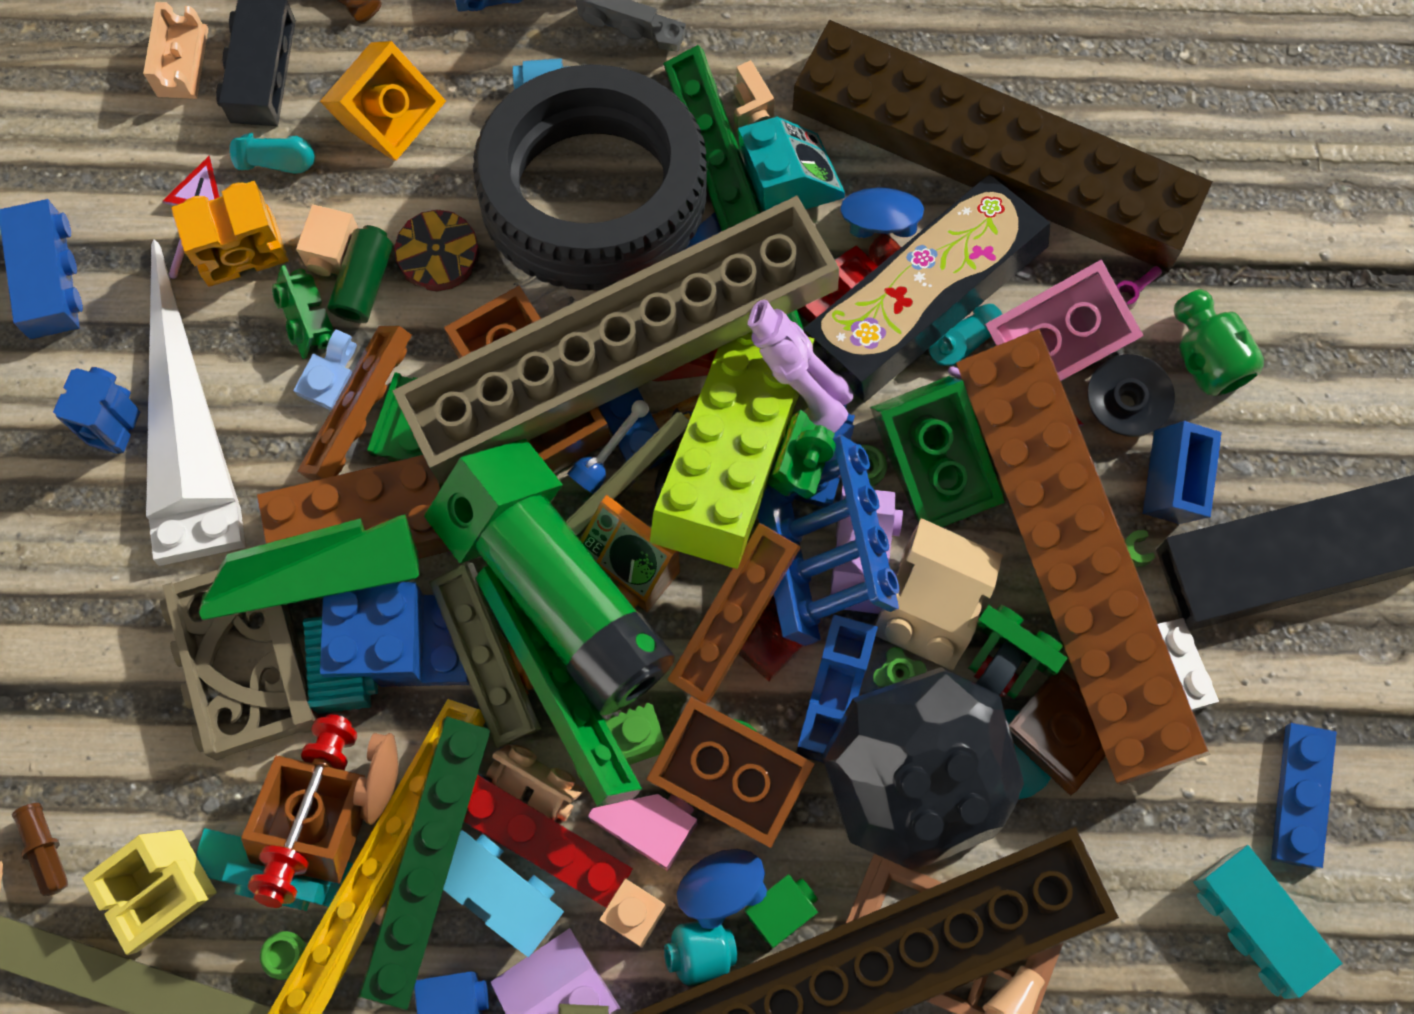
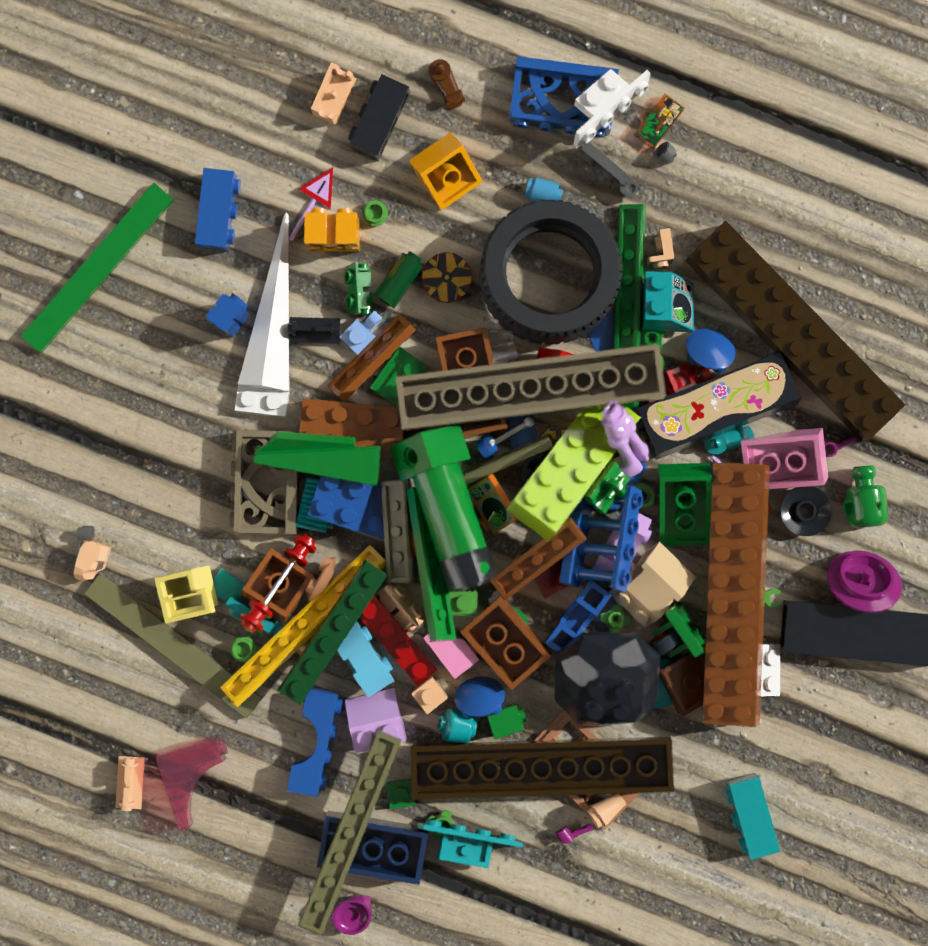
camera: 20 degrees right, 15 degrees up
reddish brown axle [11,803,68,896] -> none
teal piece [230,133,315,174] -> none
light nougat brick [296,204,359,276] -> none
blue piece [1143,421,1222,524] -> none
blue plate [1271,723,1337,870] -> none
none -> black hinge [288,317,340,344]
none -> bright green plate [363,200,388,226]
none -> magenta piece [827,550,902,613]

